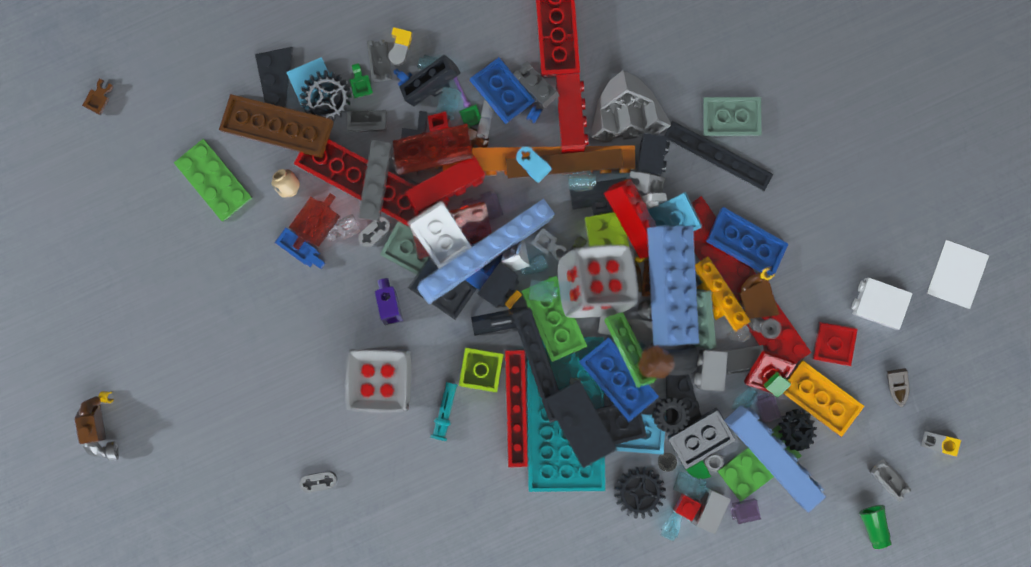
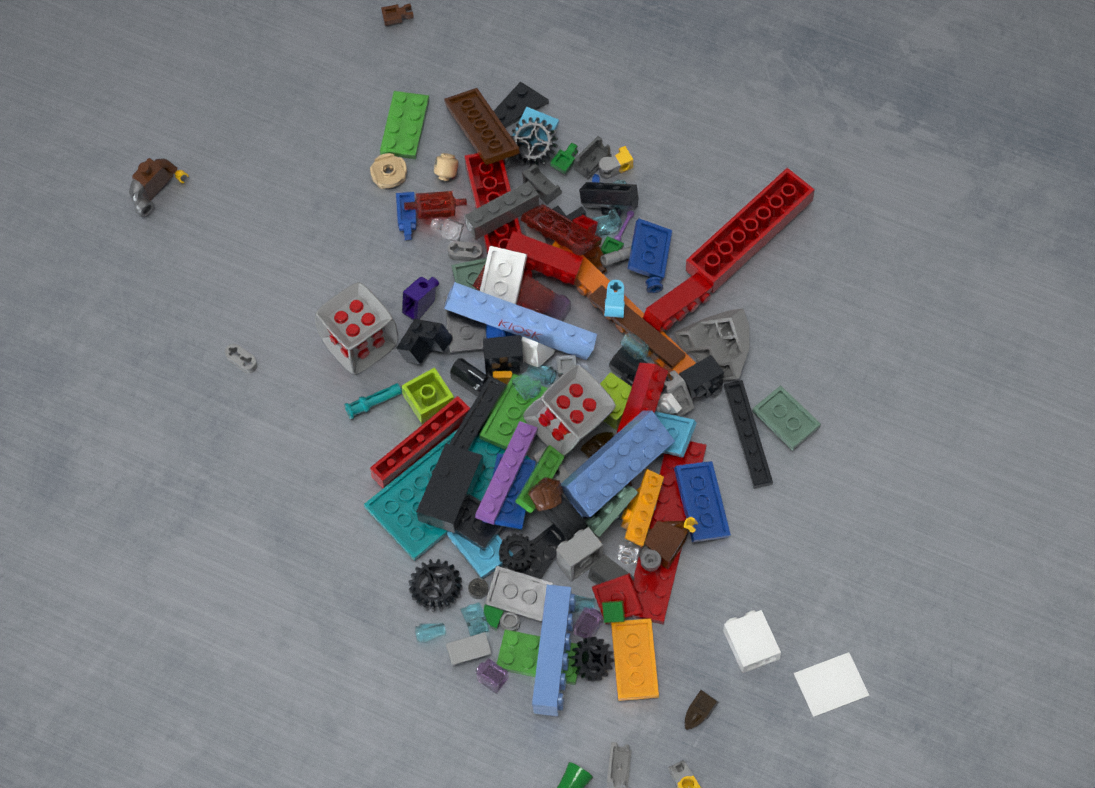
camera: 50 degrees right, 25 degrees down
dark grey plate [513,61,559,108] -> none
red brick [673,493,701,521] -> none
red tile [812,322,858,366] -> none
none -> tan plate [370,153,407,189]
none -> black brick [396,319,453,365]
none -> medium lavender plate [475,421,538,525]

